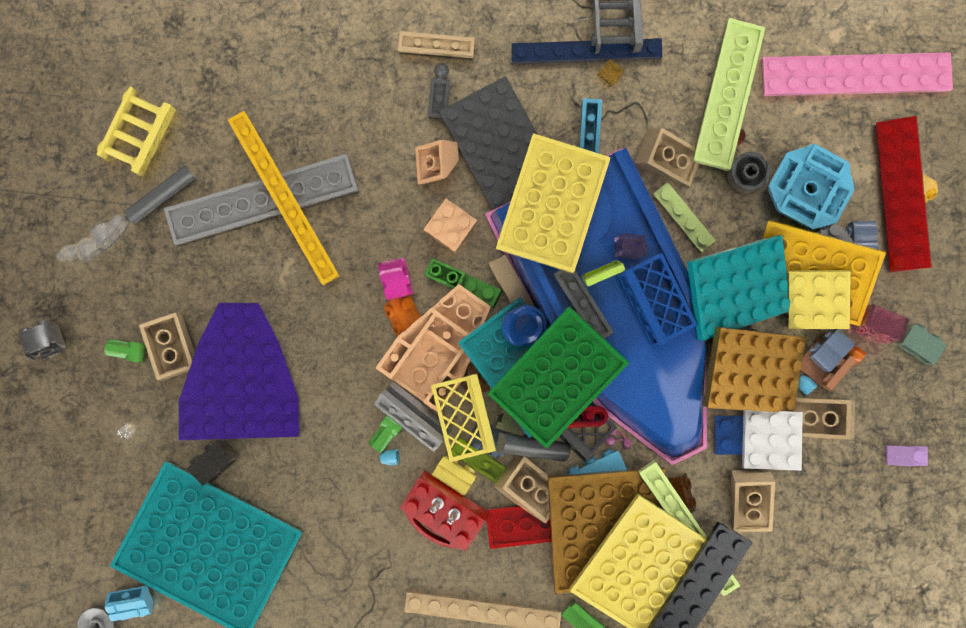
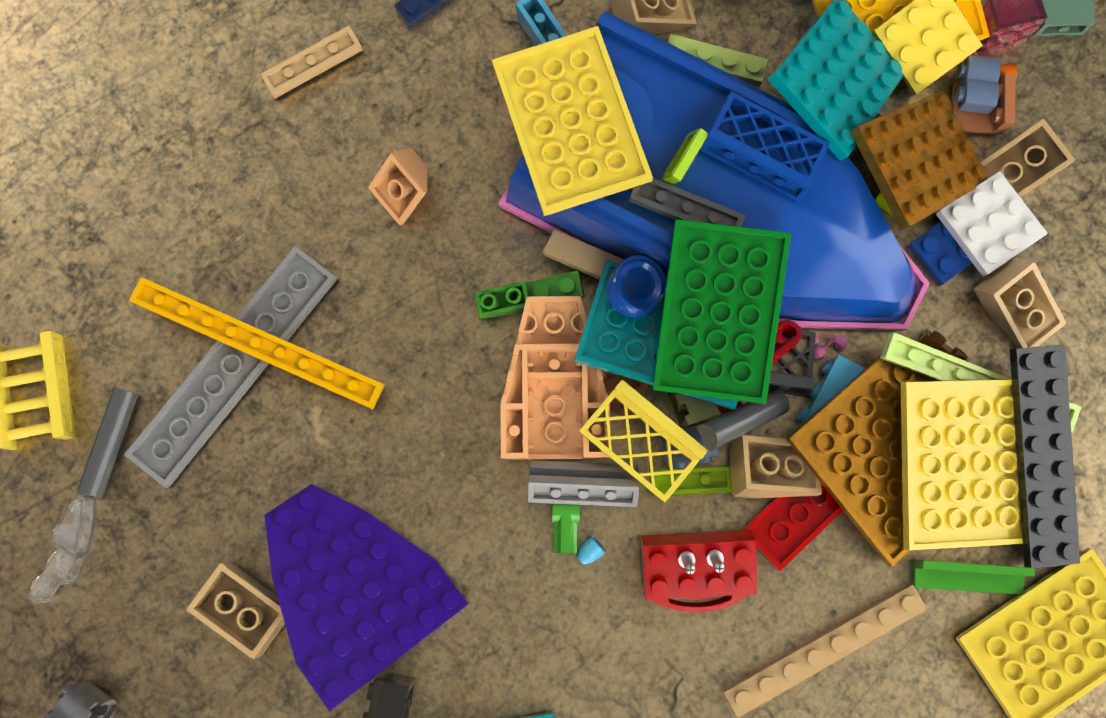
camera: 35 degrees left, 5 degrees down
bright green piece [104,339,146,363] -> none
dark pink brick [378,257,413,300] -> none
orange bracket [384,295,421,337] -> none
light nougat brick [424,199,477,254] -> none
dark grey plate [428,63,450,119] -> none
light yellow brick [432,454,477,496] -> none
dark grey plate [439,76,538,210] -> none
clear purple brick [615,233,648,259] -> none
medium azure hose [798,375,818,396] -> none

